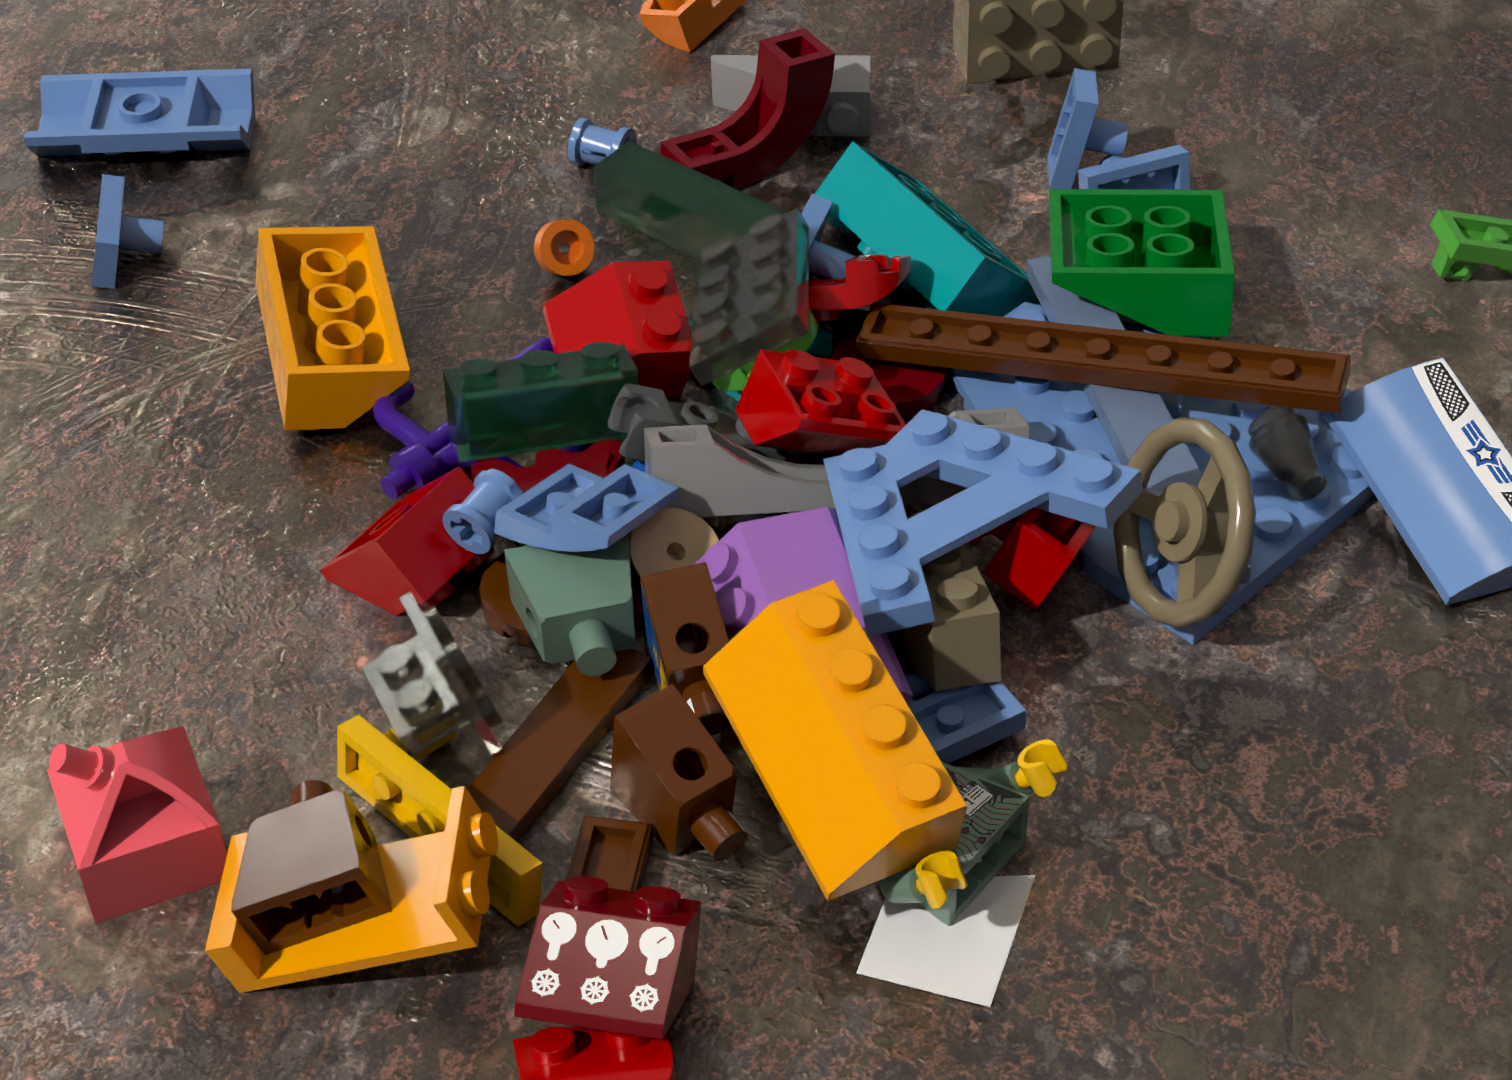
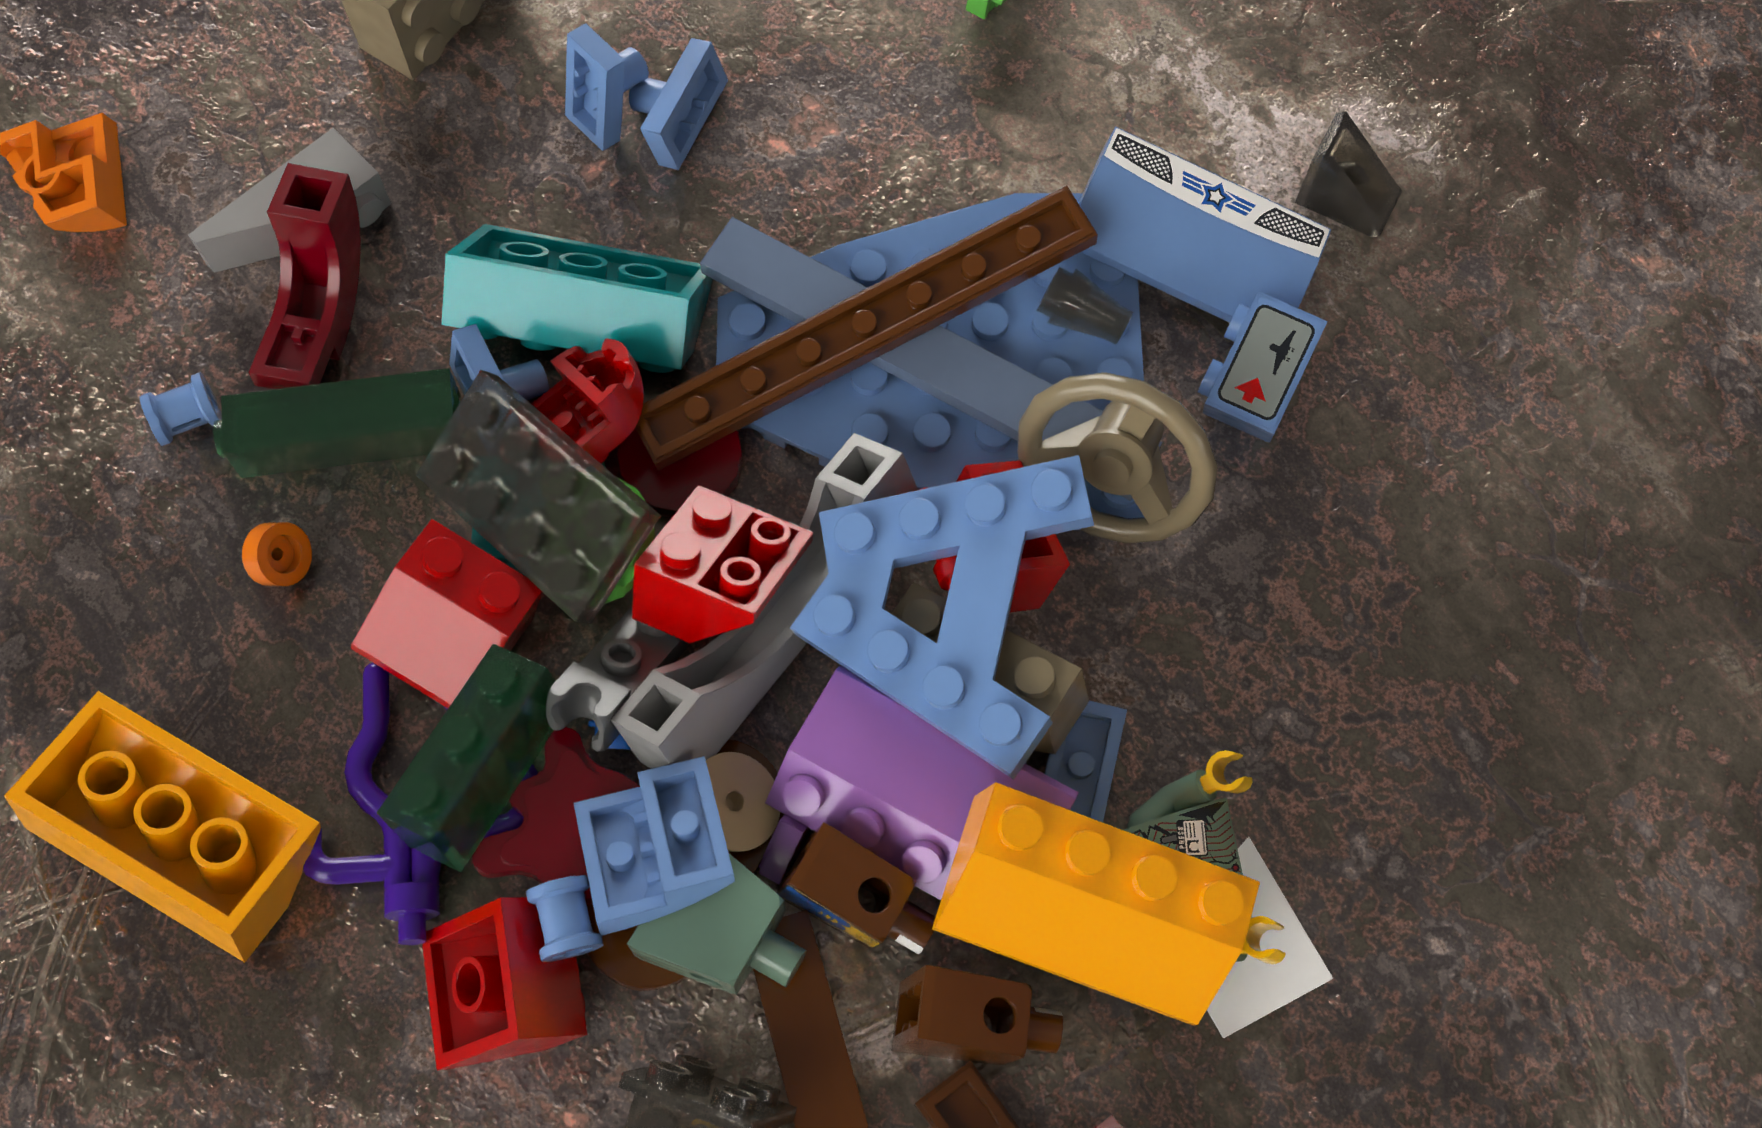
camera: 50 degrees left, 25 degrees up
green slope [1049,189,1235,339] -> none
none -> brick [1198,291,1328,443]

